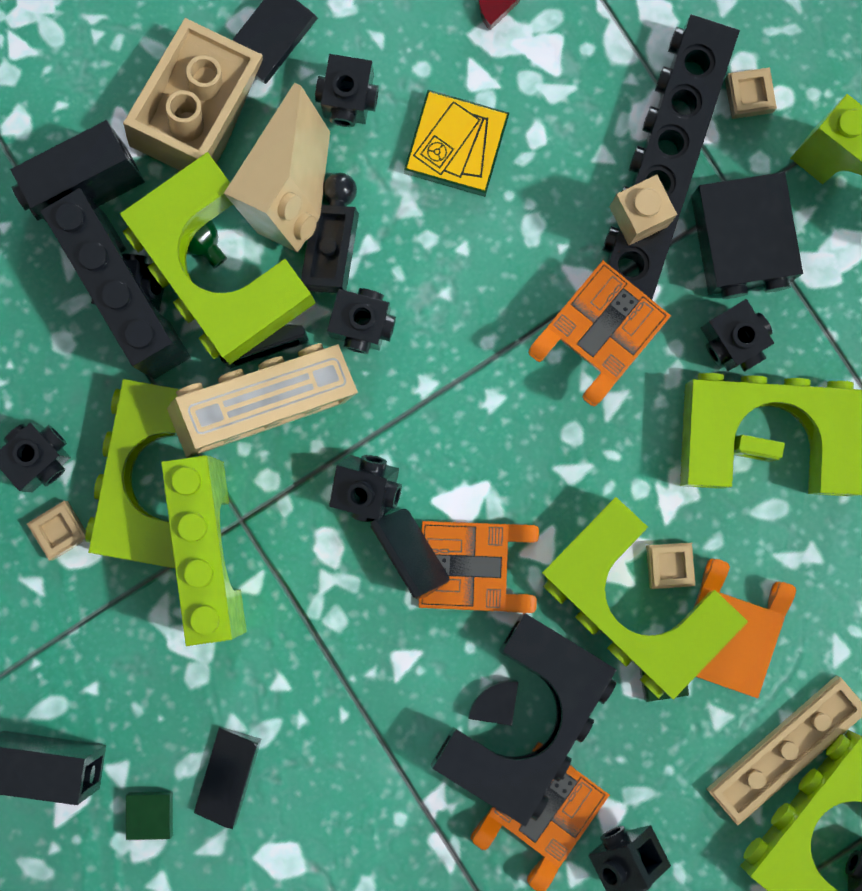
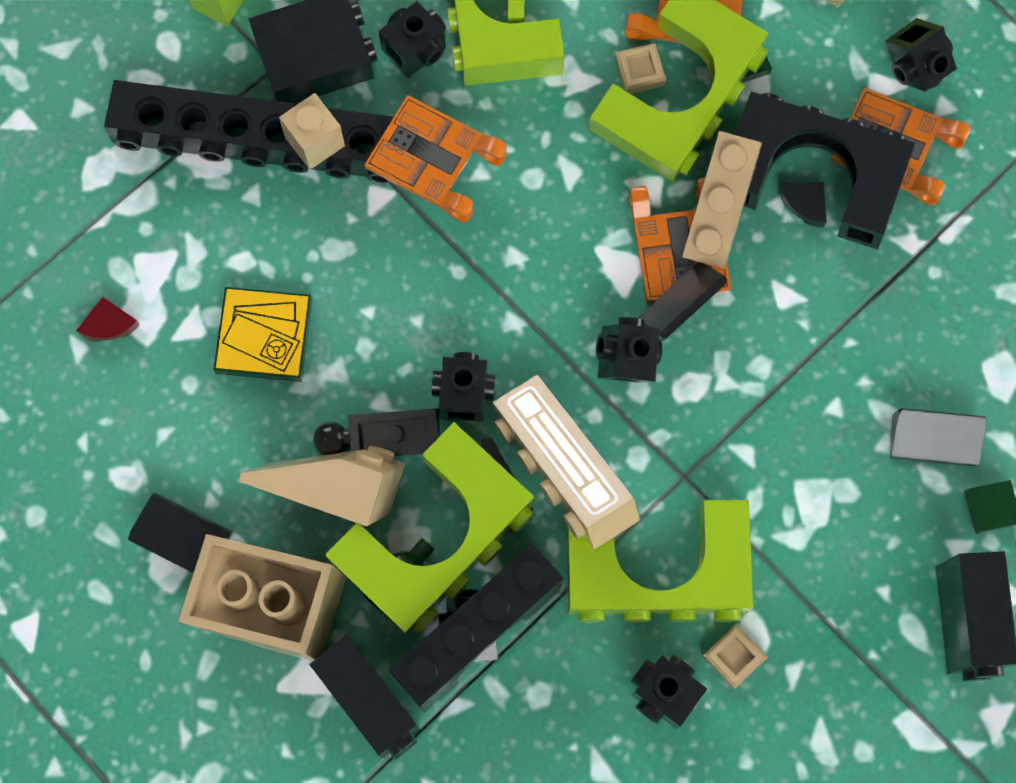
camera: 100 degrees left, 10 degrees down
lime arch [161,455,247,646] -> none
black brick [315,54,379,127] -> none
tan tile [725,67,777,119] -> none
none -> tan plate [682,131,762,269]

